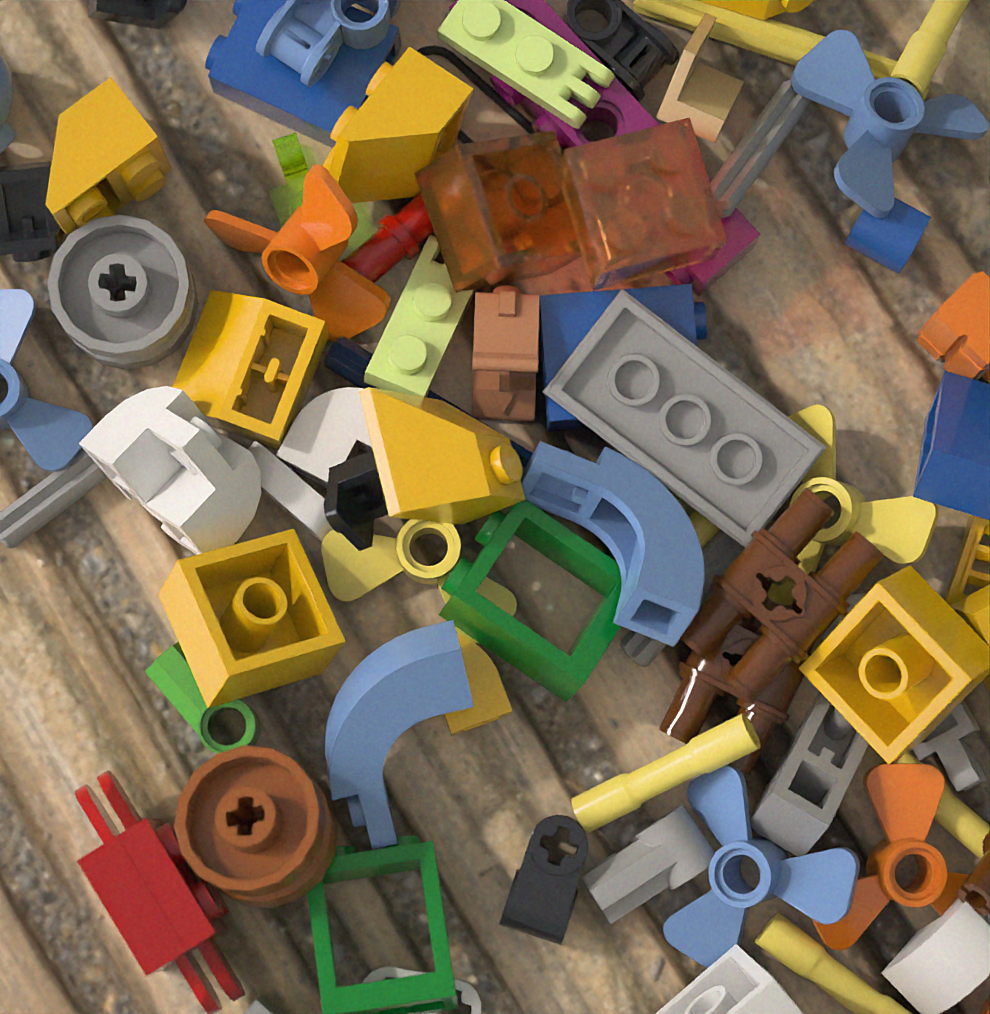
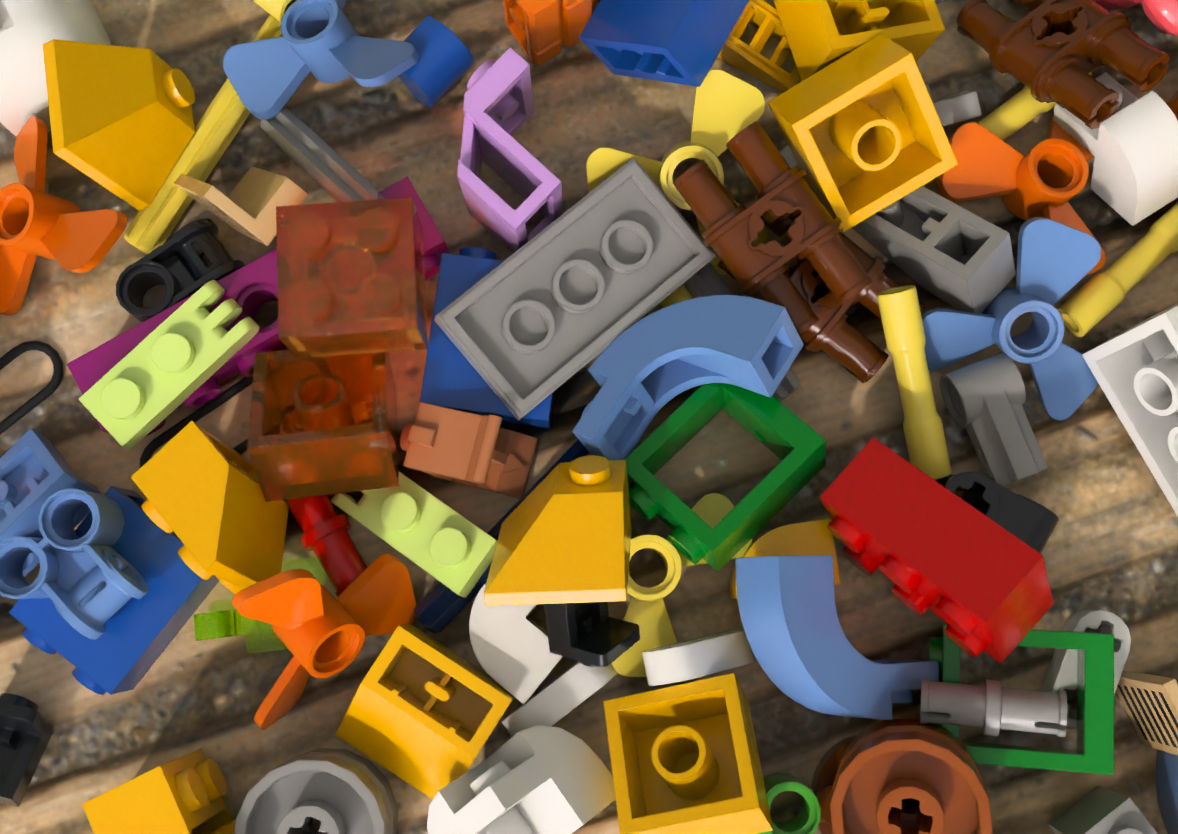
camera: 75 degrees left, 0 degrees up
none -> lavender piece [457,47,564,254]
none -> white beam [642,629,755,686]
none -> red piece [819,438,1054,664]
none -> light grey pin [920,679,1068,737]

